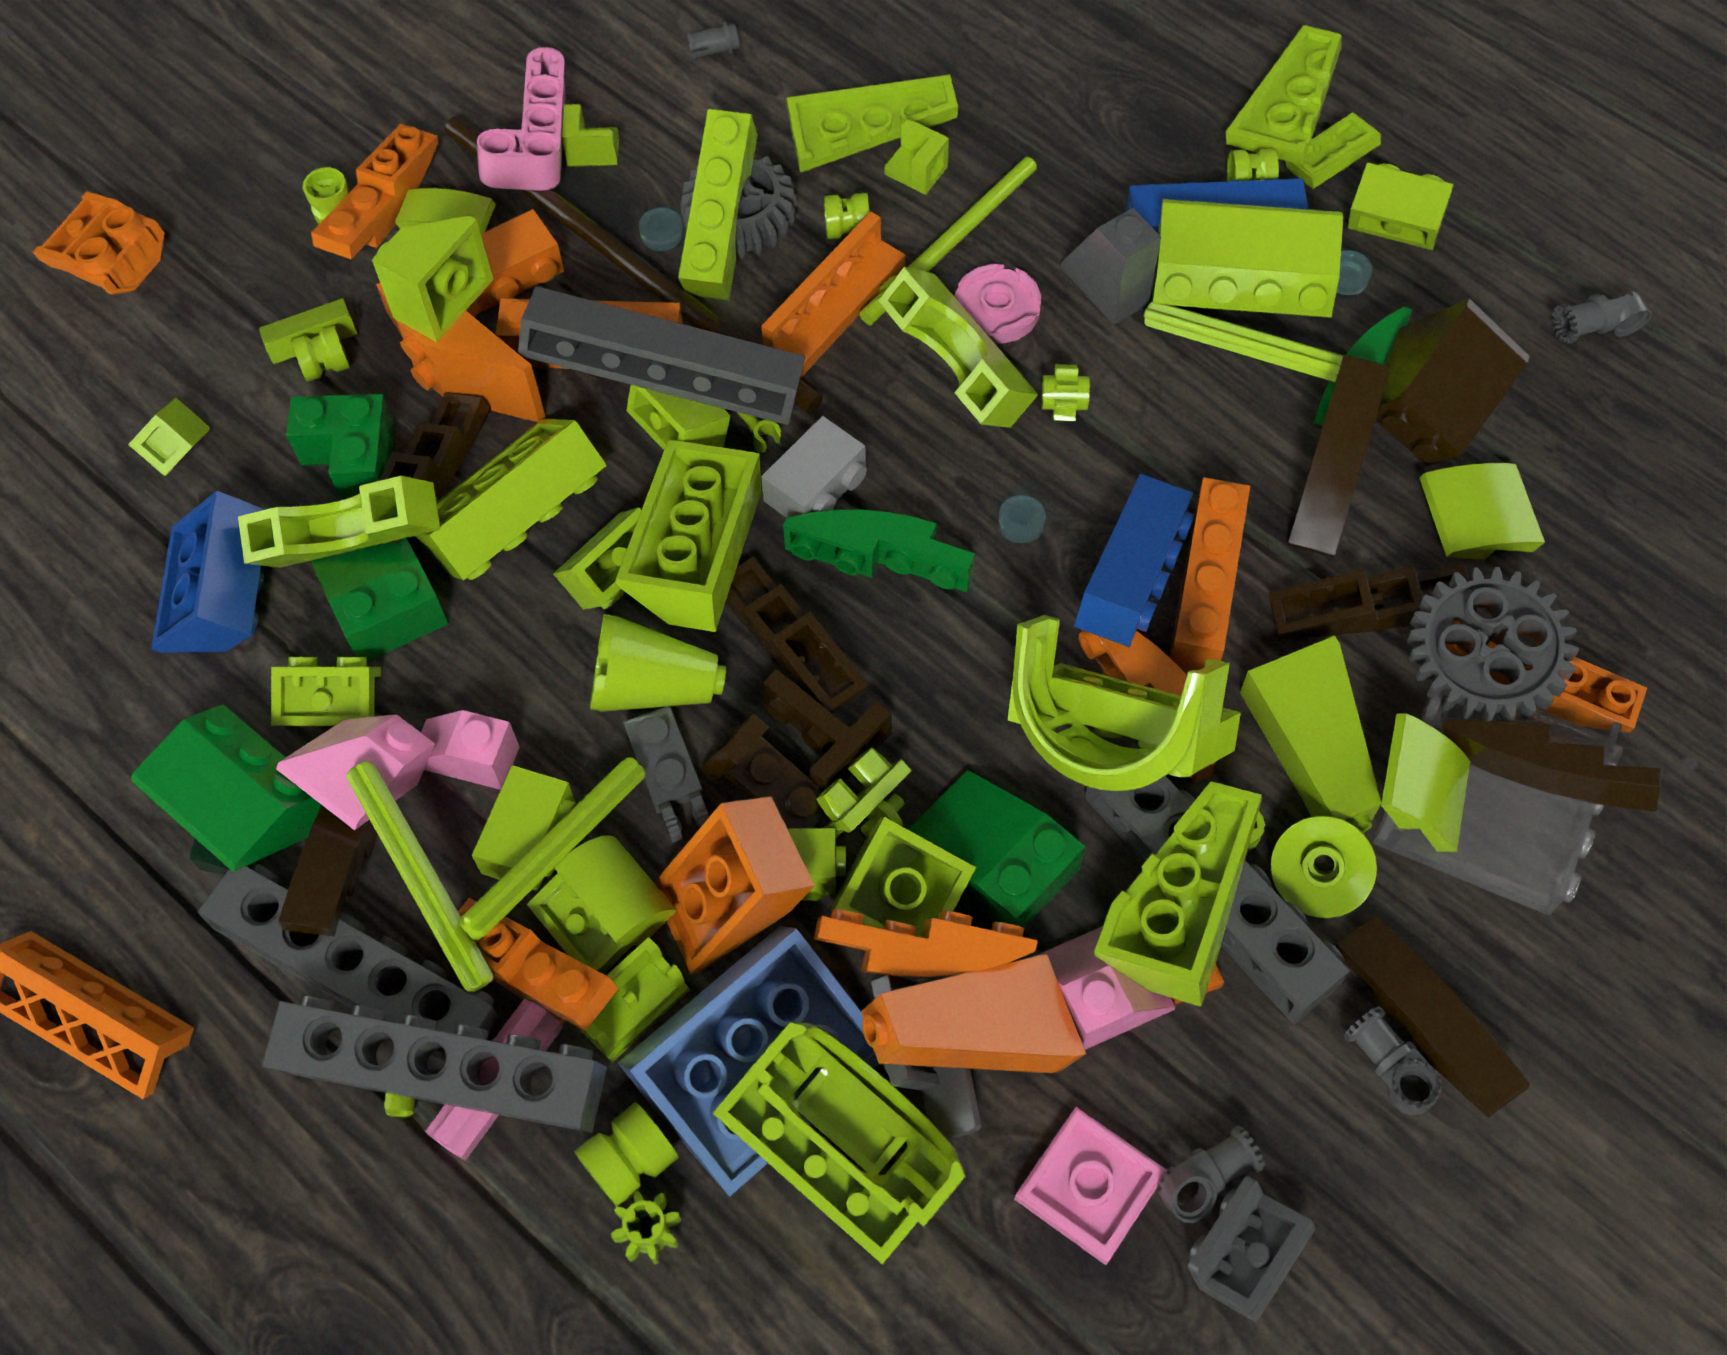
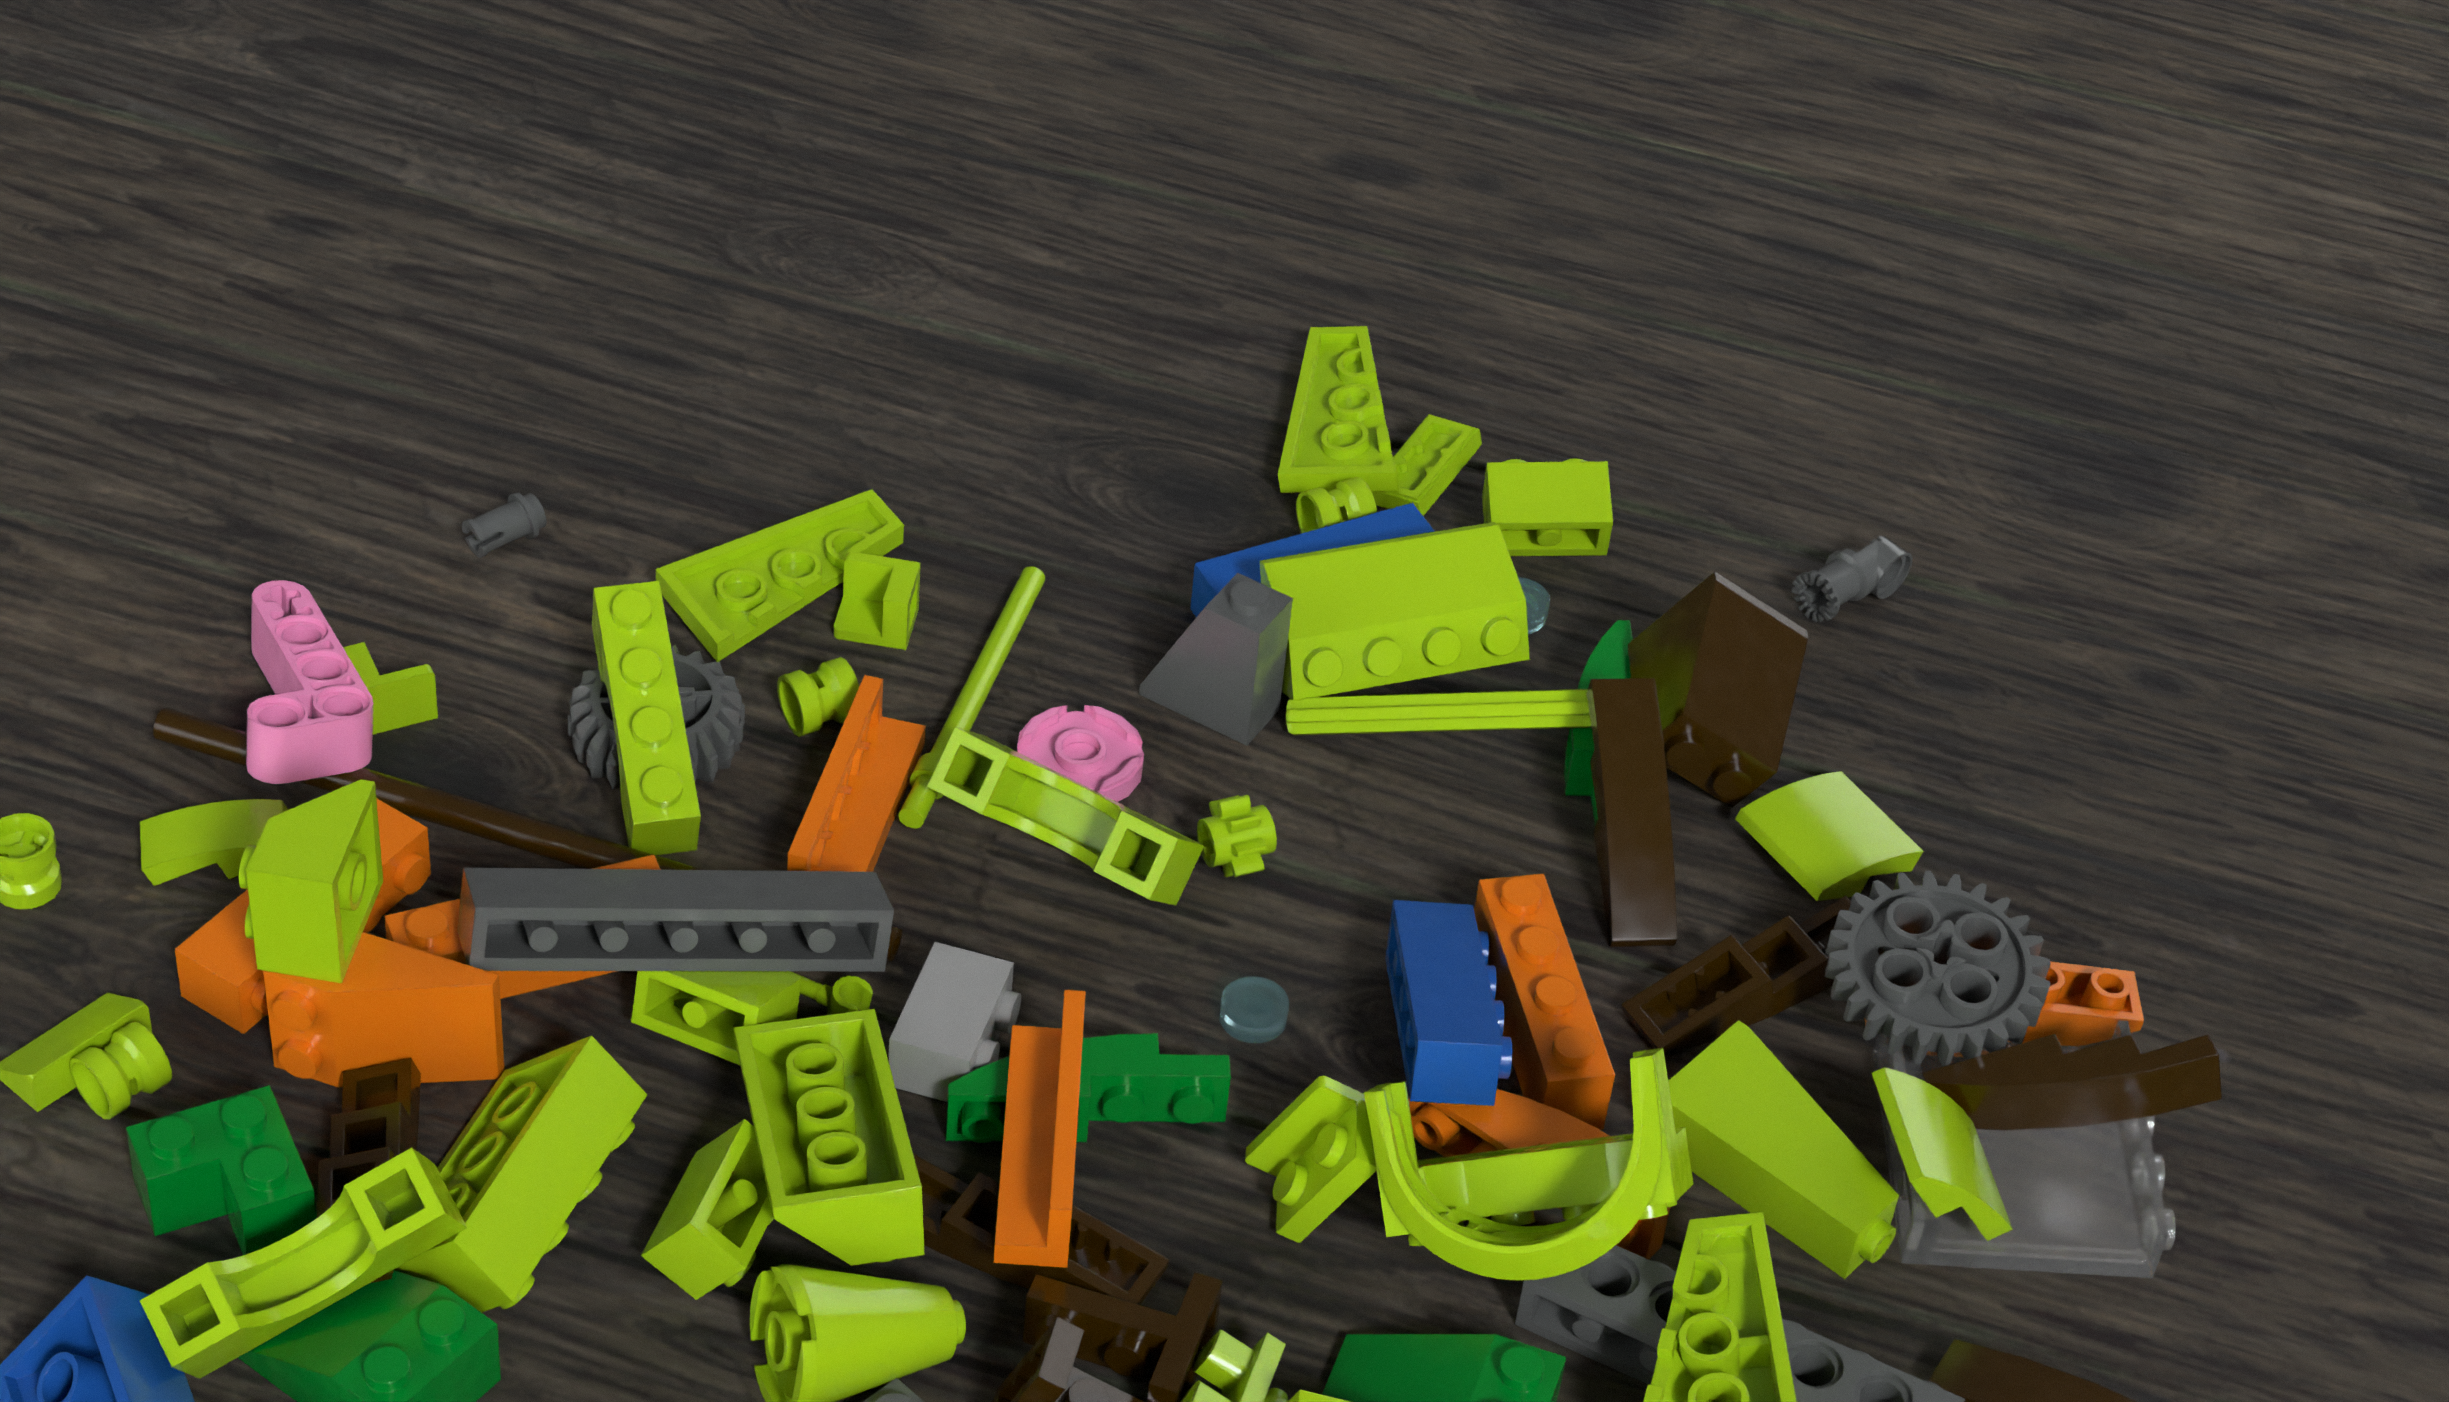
camera: 30 degrees left, 20 degrees down
orange slope [311,123,438,260] -> none
clear light blue tile [639,207,683,251] -> none
lime dish [1271,815,1377,918] -> none
none -> orange fence [994,990,1086,1268]
none -> lime bracket [1245,1076,1376,1243]

